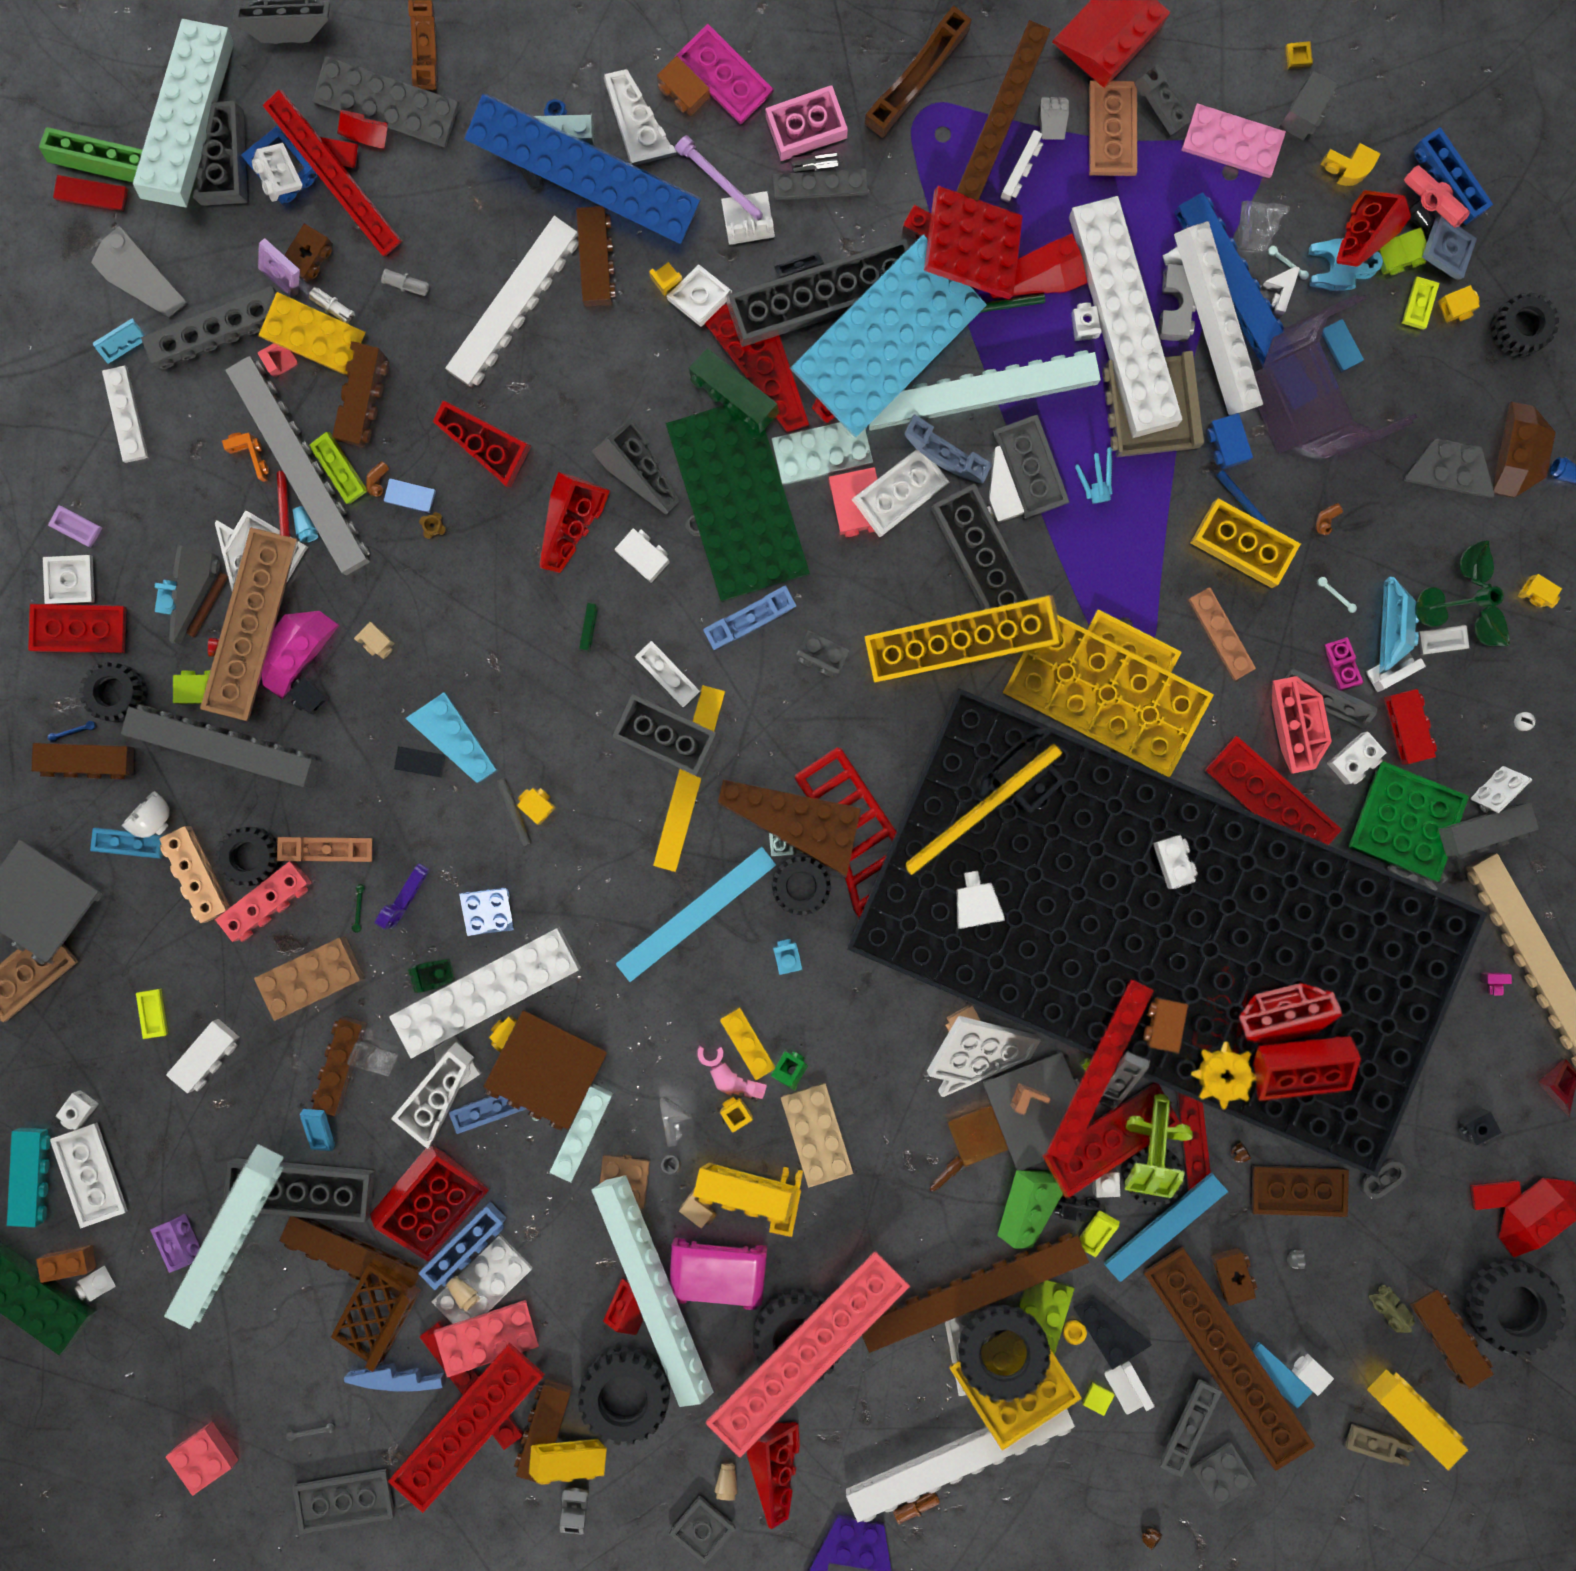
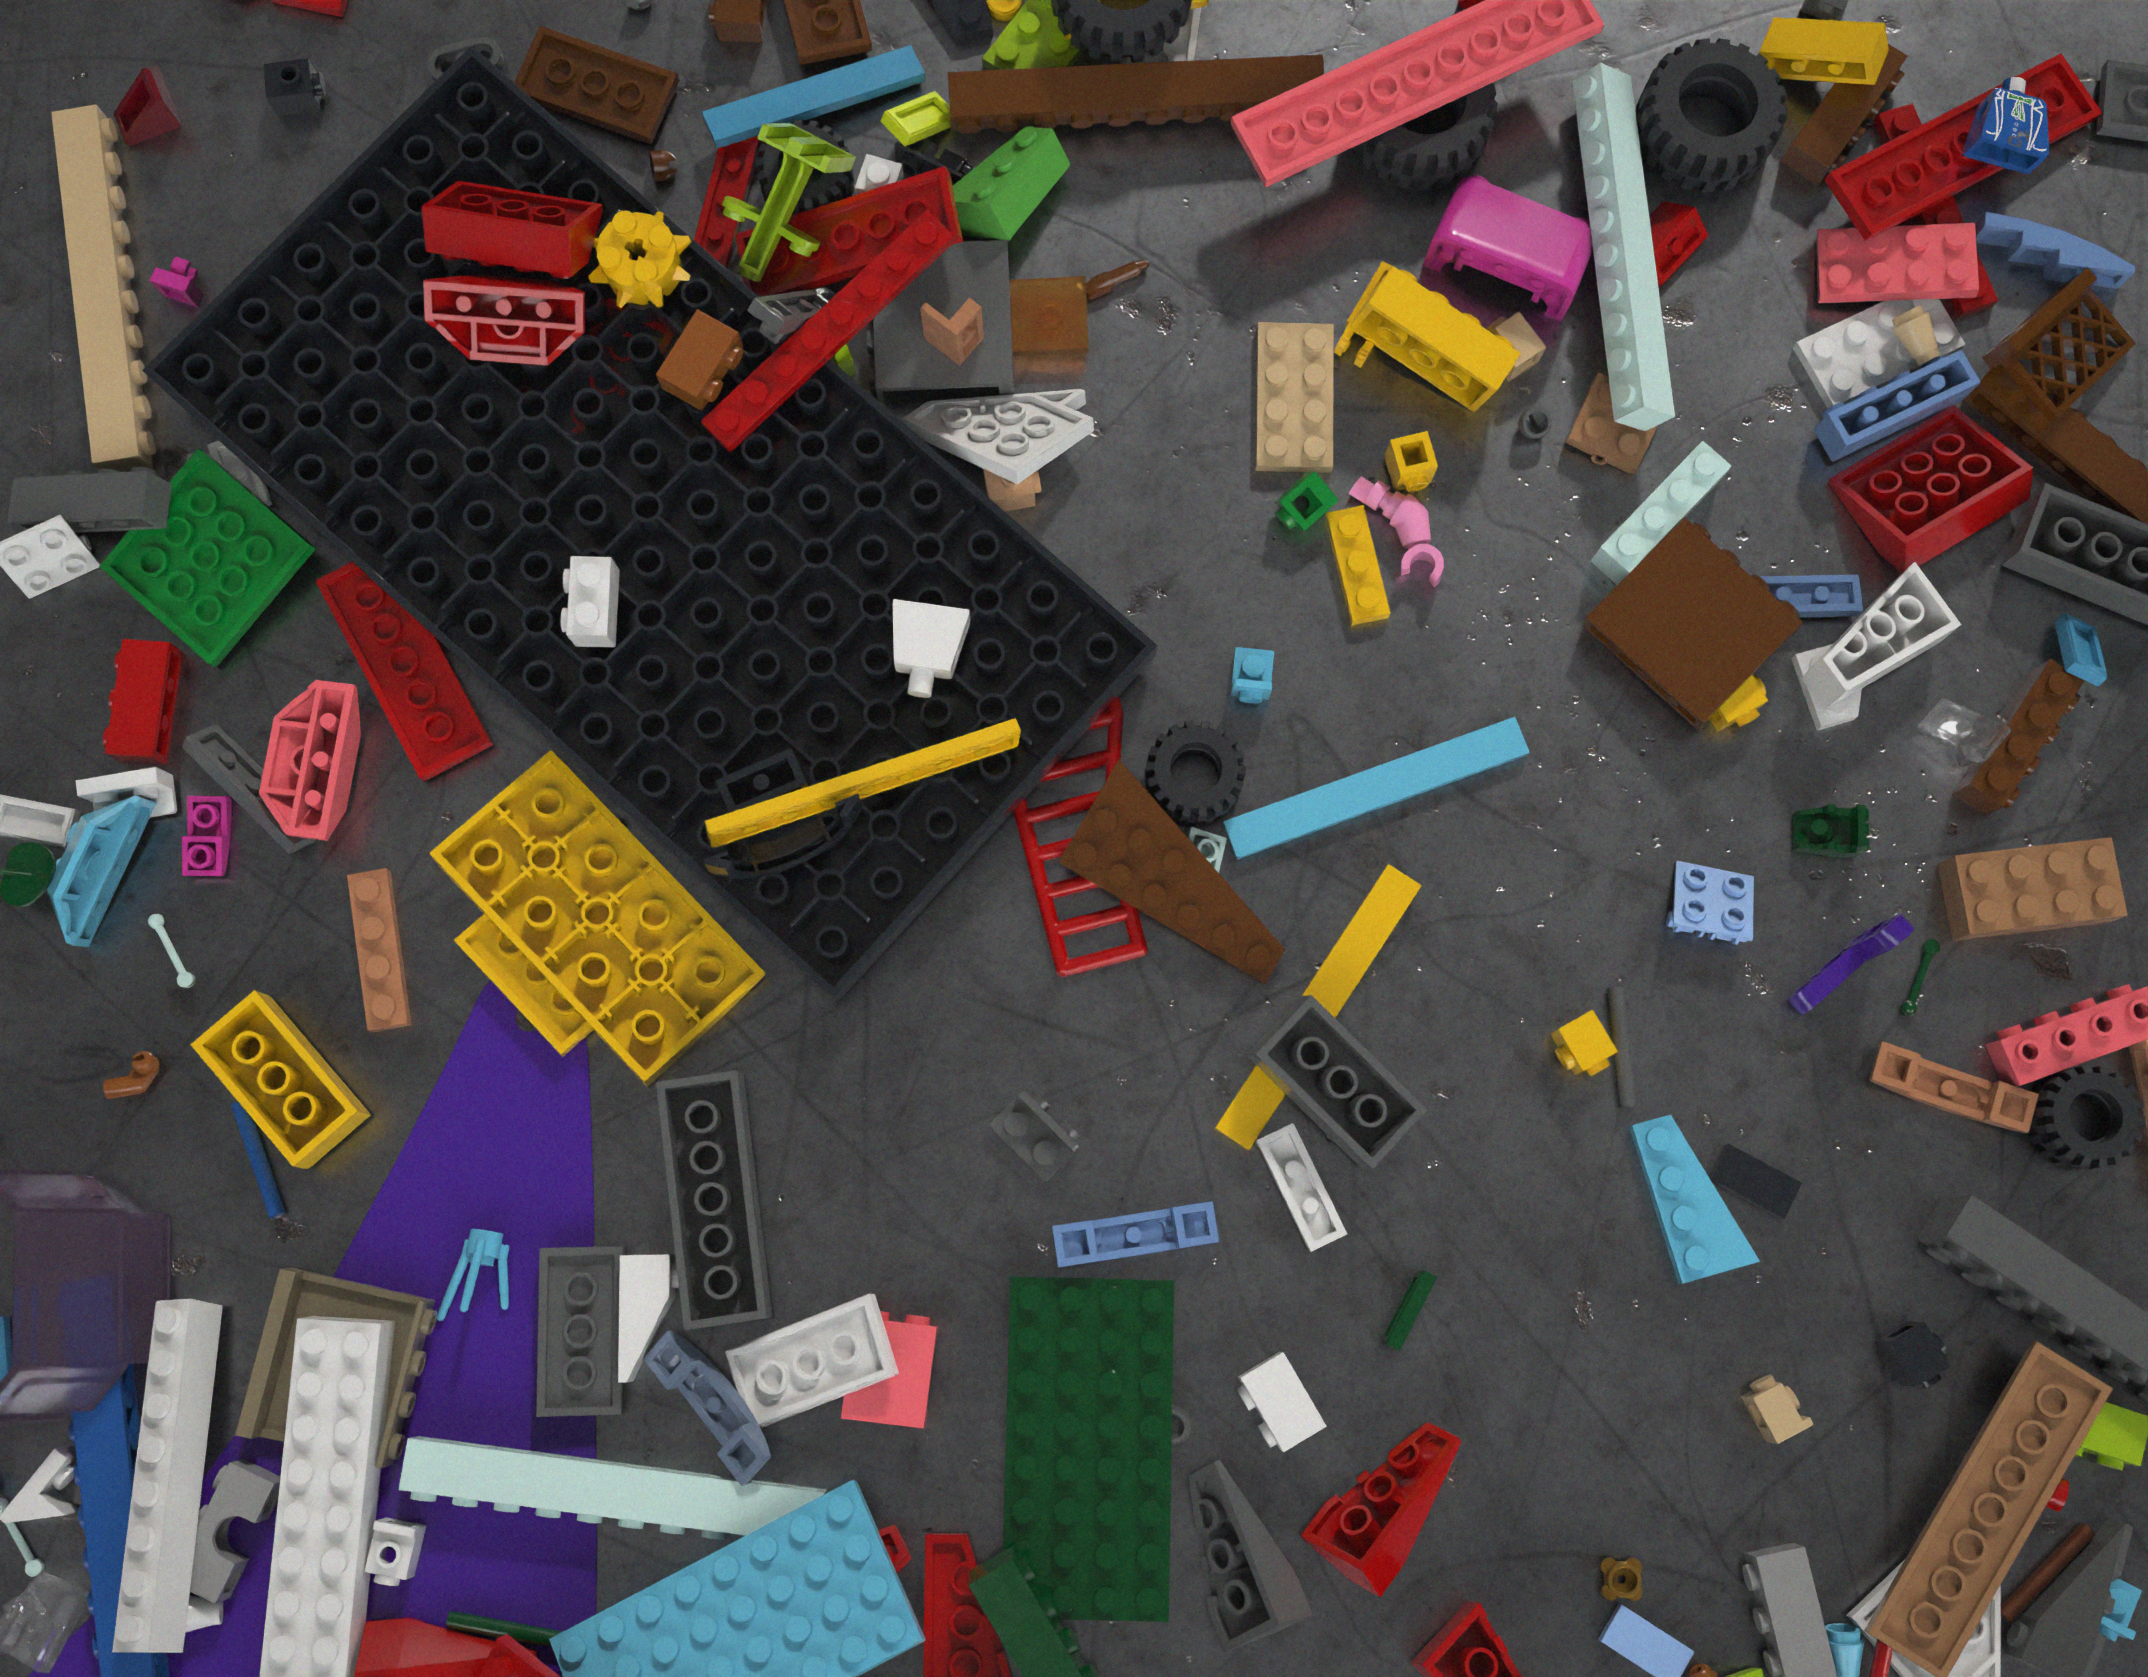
camera: 165 degrees left, 10 degrees down
dark pink wedge [261,611,339,700] -> none
white brick [389,927,581,1058] -> none
clear slope [659,1097,692,1147] -> none
light aqua plate [772,422,873,485] -> none
yellow brick [864,595,1063,683] -> none
blue brick [1206,413,1253,470] -> none
white brick [1327,732,1386,784] -> none
none -> blue torso [1962,77,2049,175]

